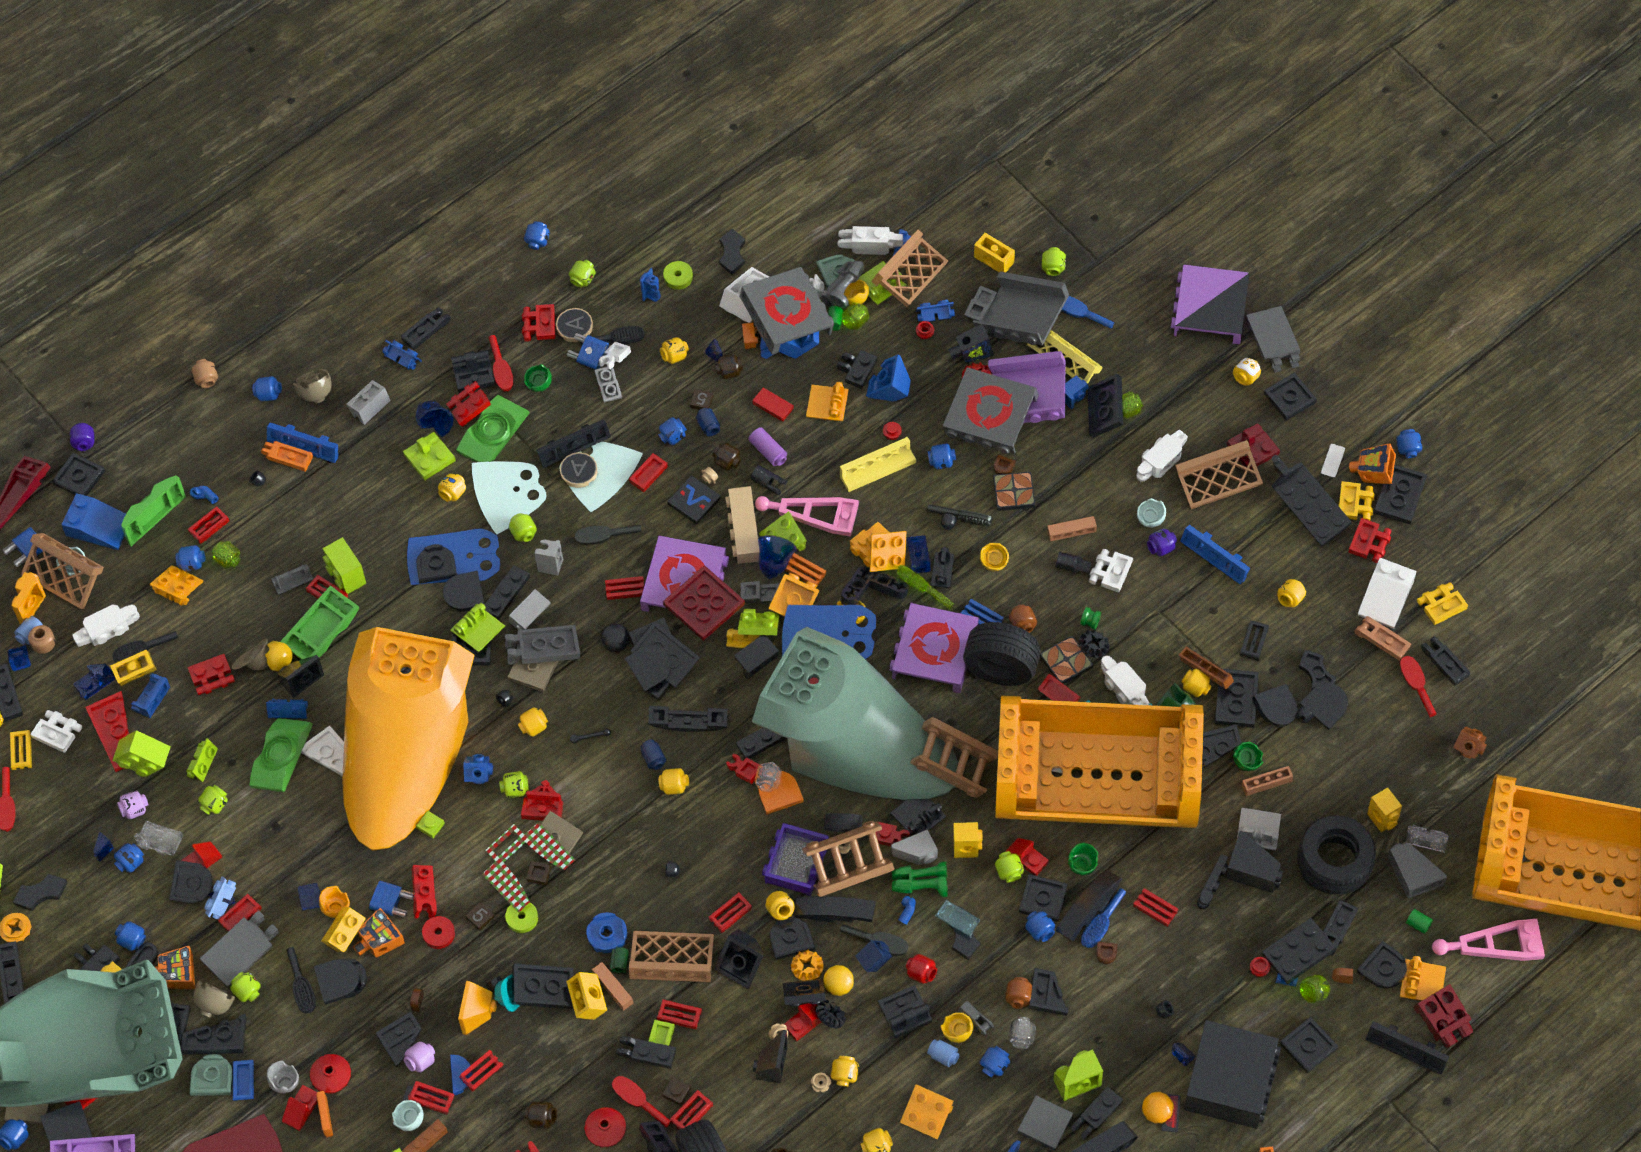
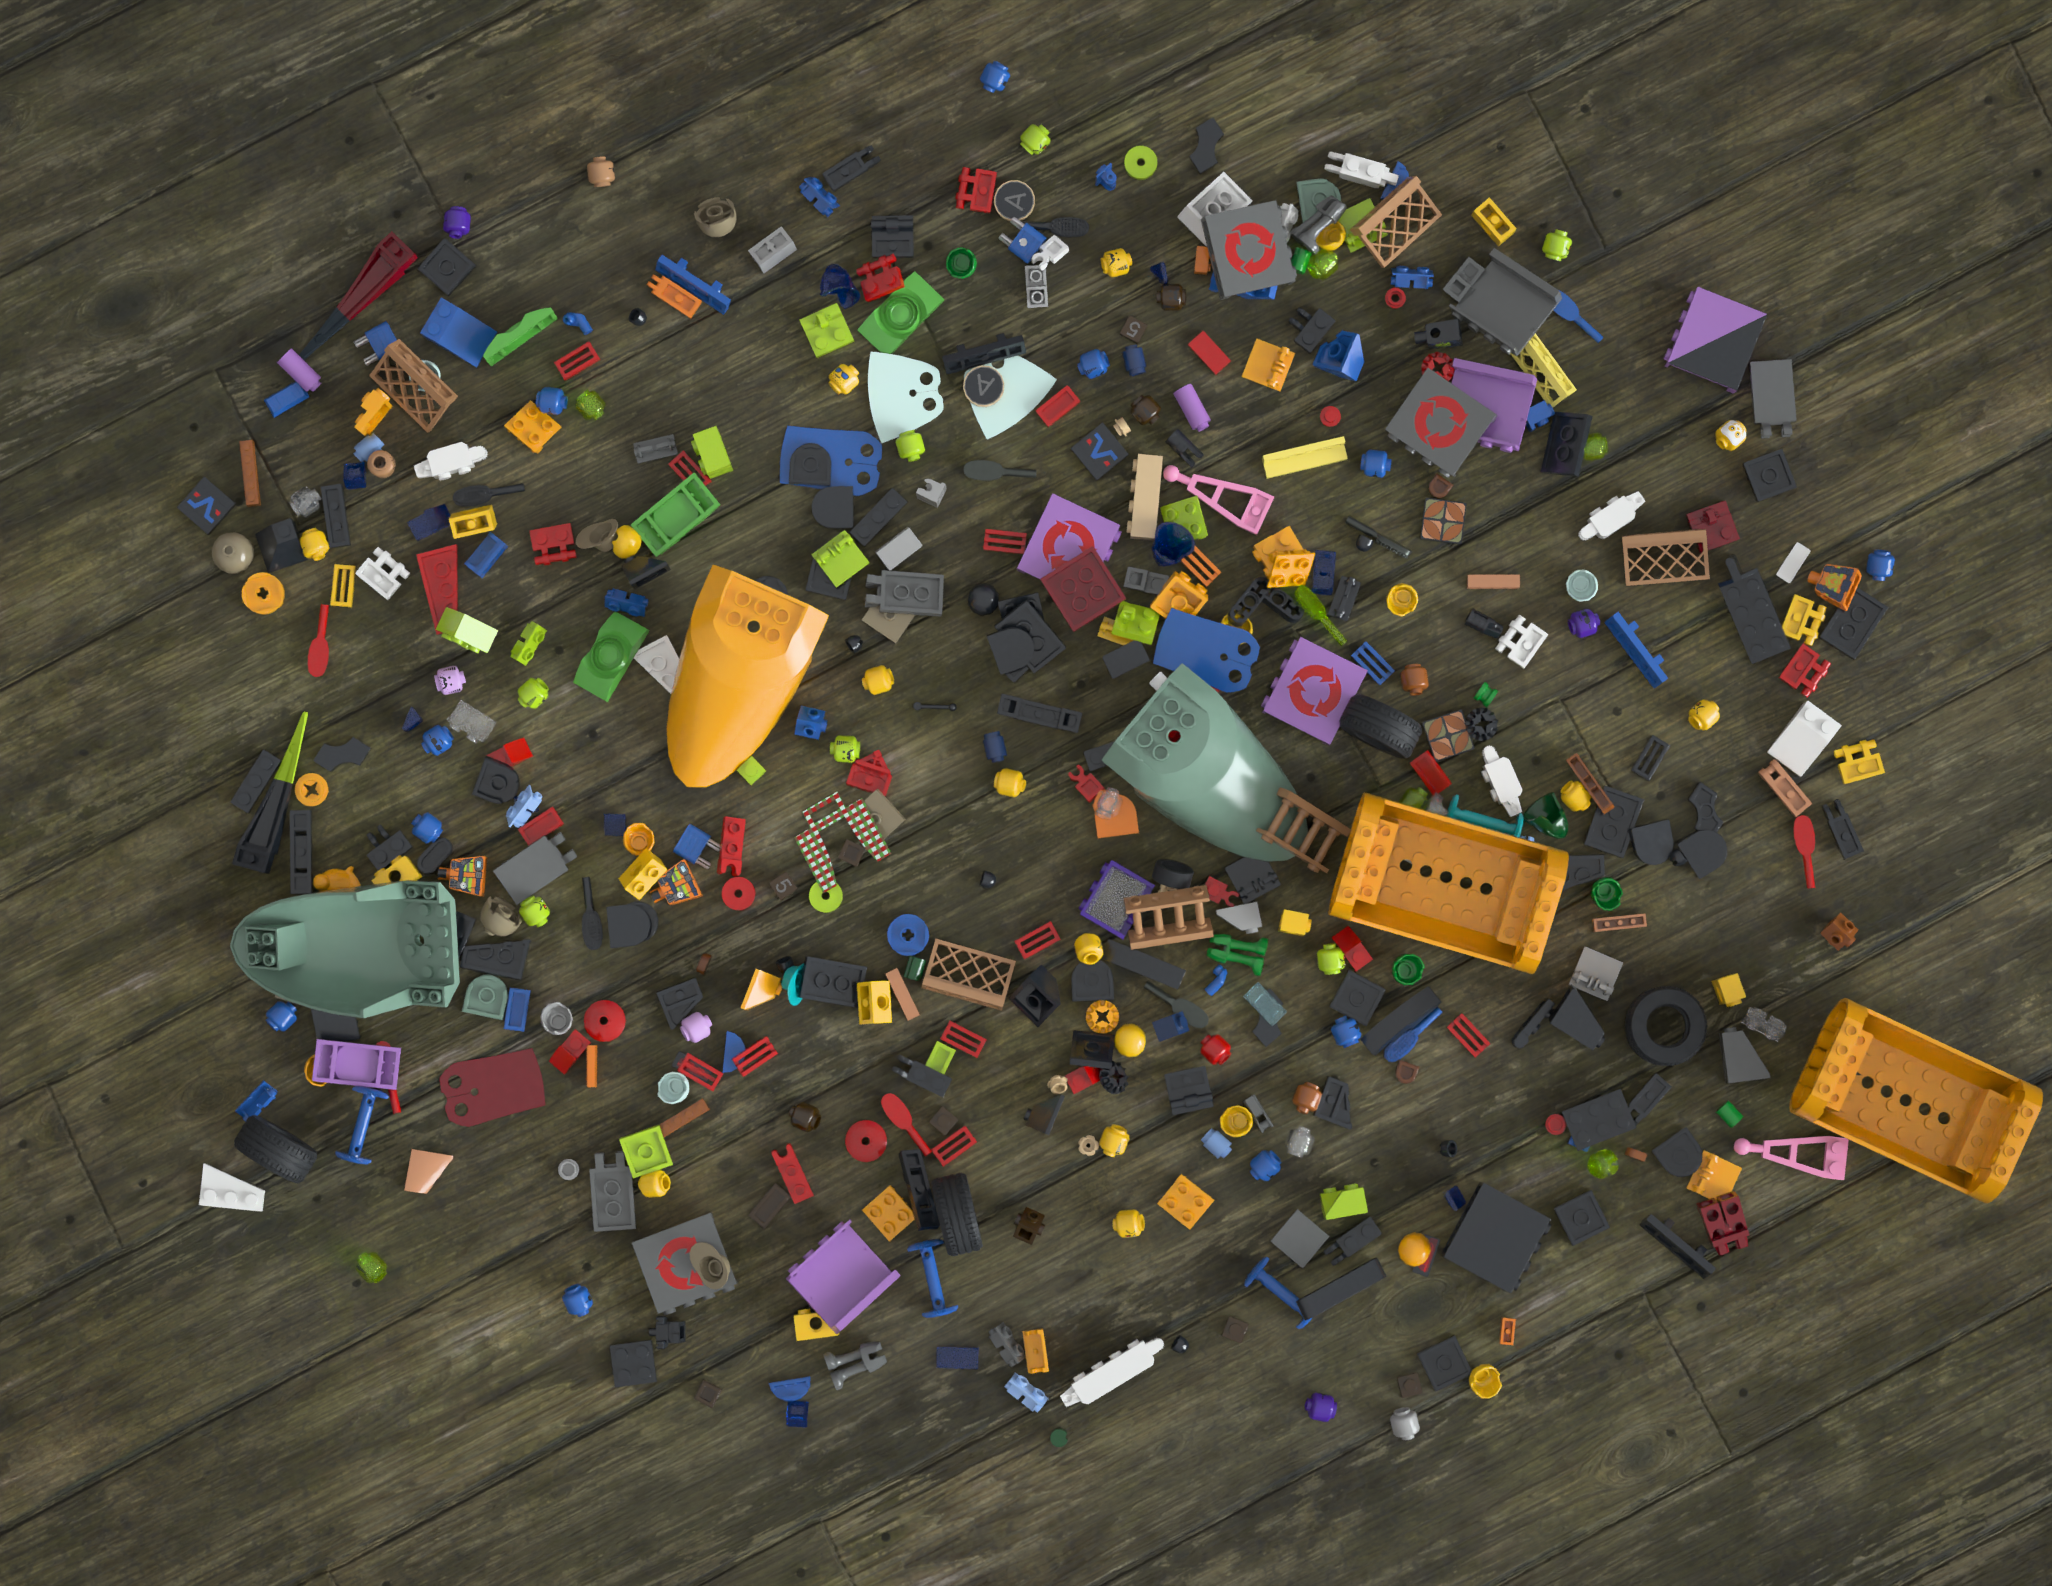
camera: 15 degrees right, 25 degrees up
blue head [252,376,282,401] -> none
red piece [489,335,513,392] -> none

